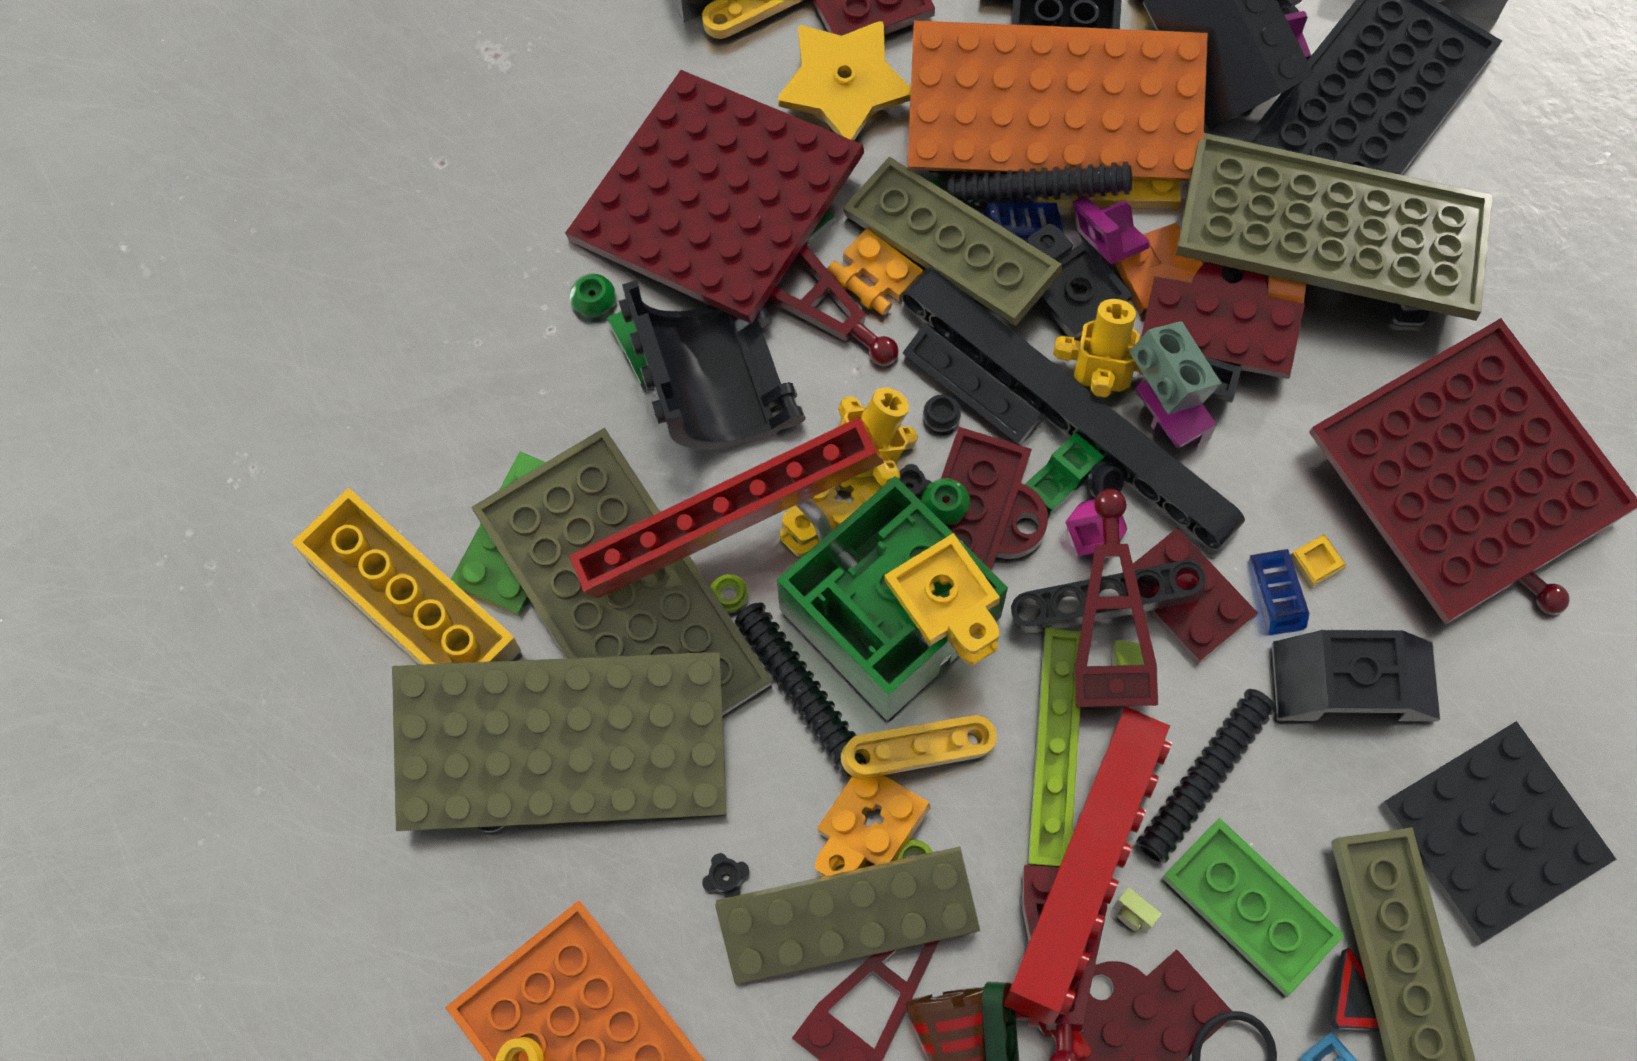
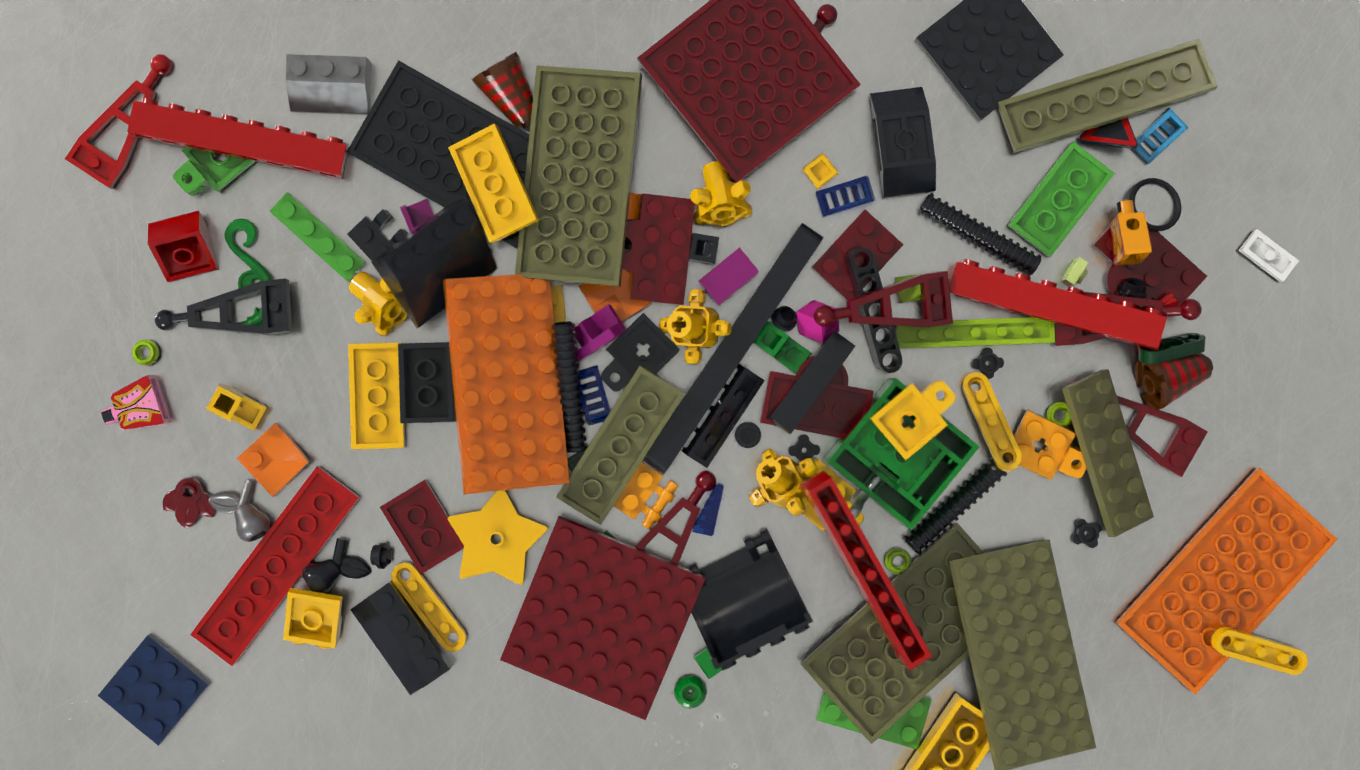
camera: 100 degrees left, 20 degrees up
green plate [921,478,970,525] -> none
sand green brick [1129,321,1222,414] -> none
none -> yellow plate [448,124,539,243]
none -> reddish brown cone [471,52,533,129]
none -> yellow piece [690,161,753,227]
none -> clear blue slope [692,482,724,536]
none -> black slope [769,330,855,434]
none -> black plate [972,348,1004,379]
none -> light orange torso [1110,200,1152,266]
none -> black plate [1120,278,1147,299]

